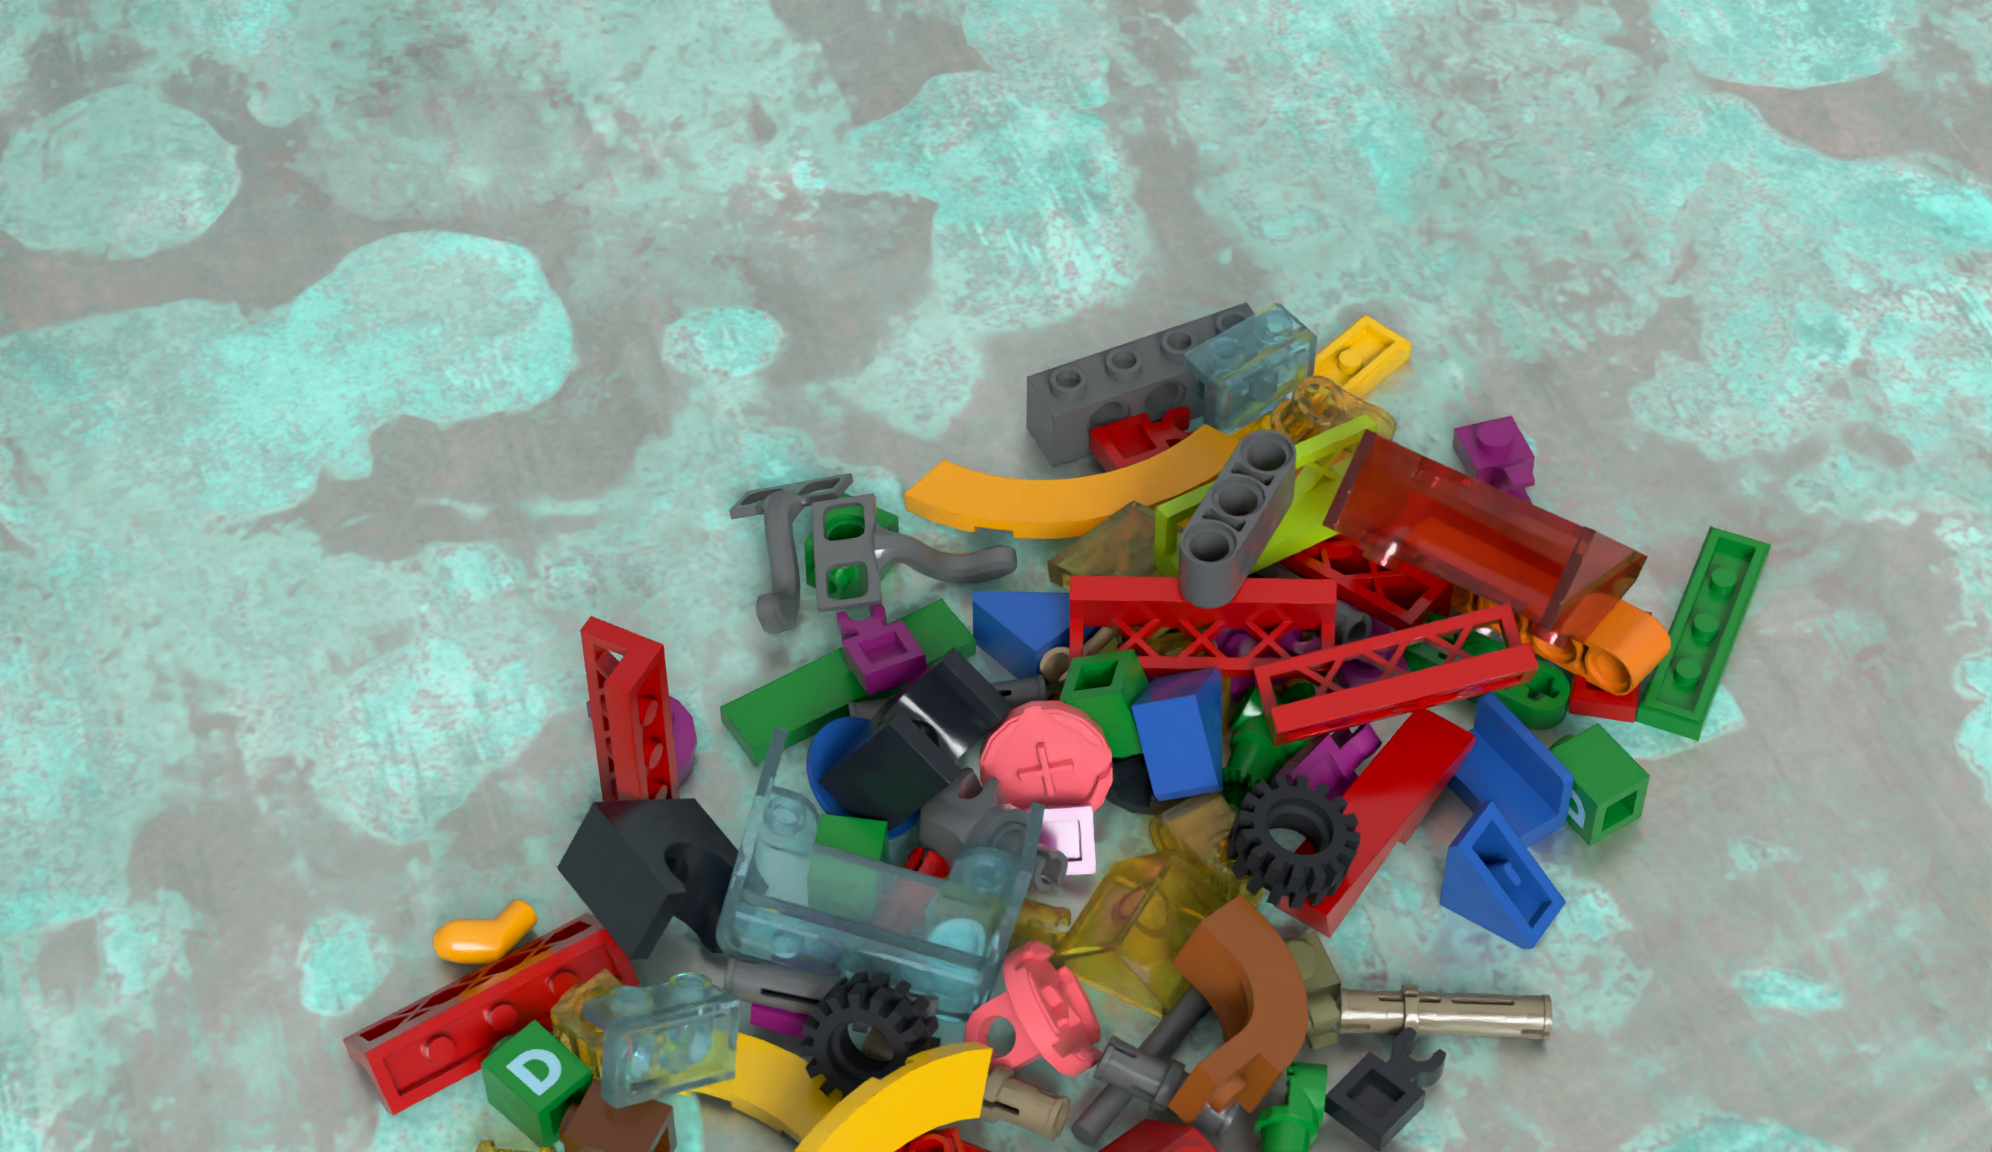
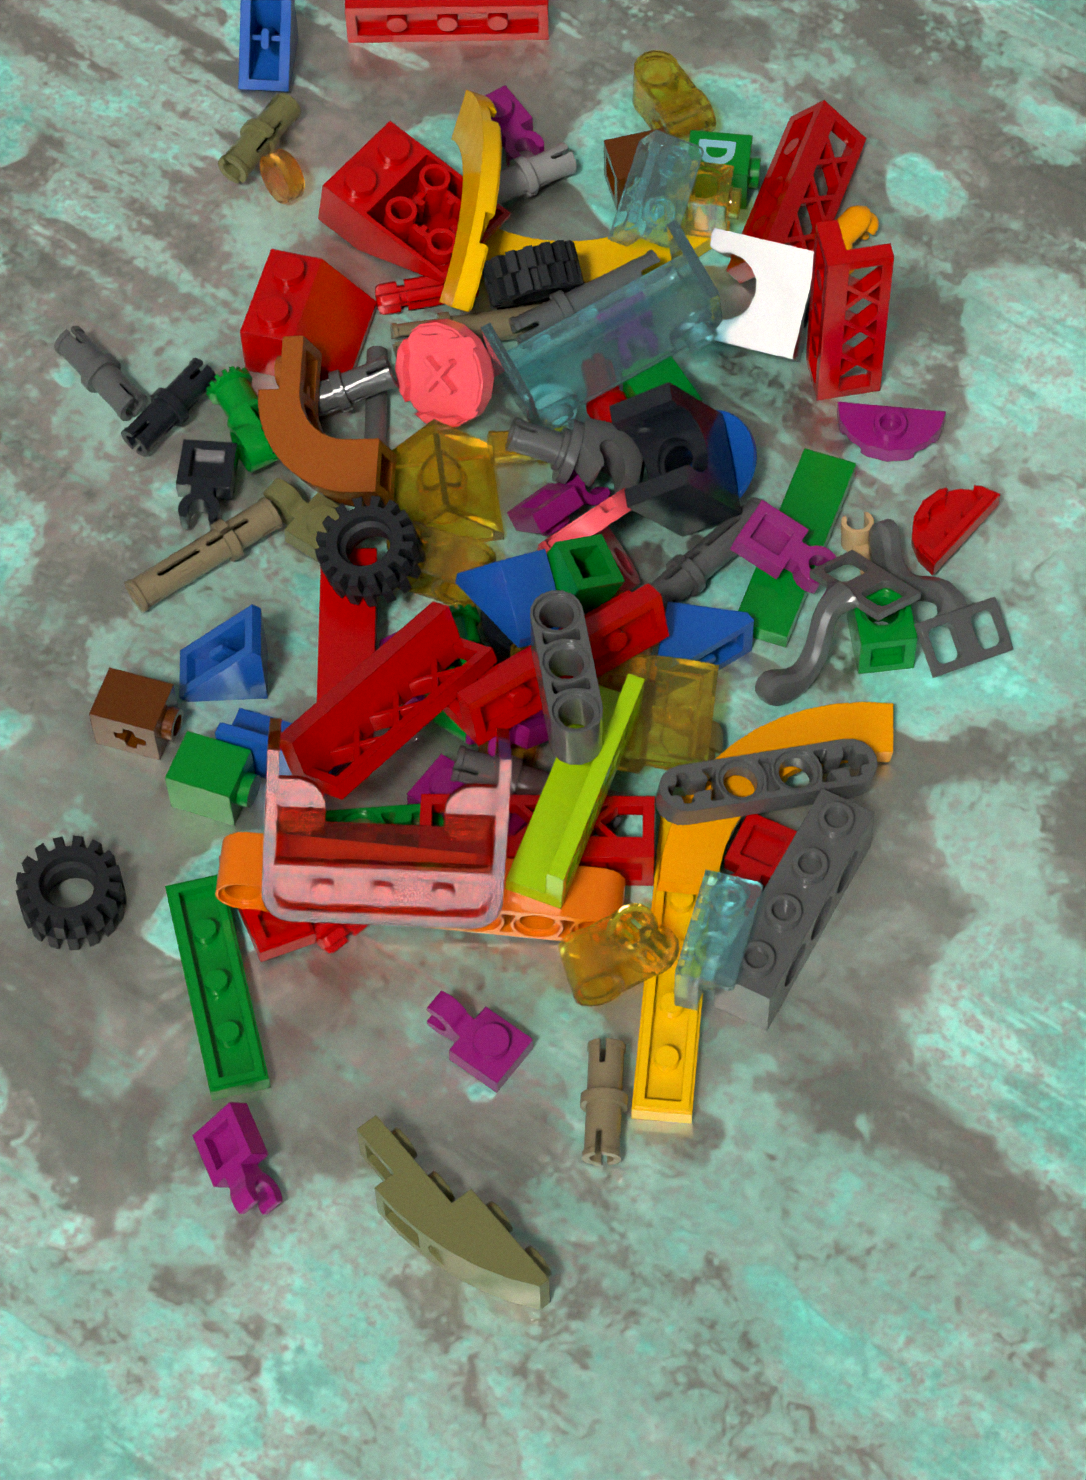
camera: 145 degrees right, 10 degrees up
none -> black tyre [16,835,127,950]
none -> reddish brown brick [89,667,184,760]
none -> magenta plate [192,1102,282,1215]
none -> olive slope [357,1115,552,1310]
none -> dark tan pin [580,1038,628,1166]
none -> dark grey beam [655,739,878,825]
none -> tan hand [841,512,874,574]
none -> red plate [911,485,1001,576]

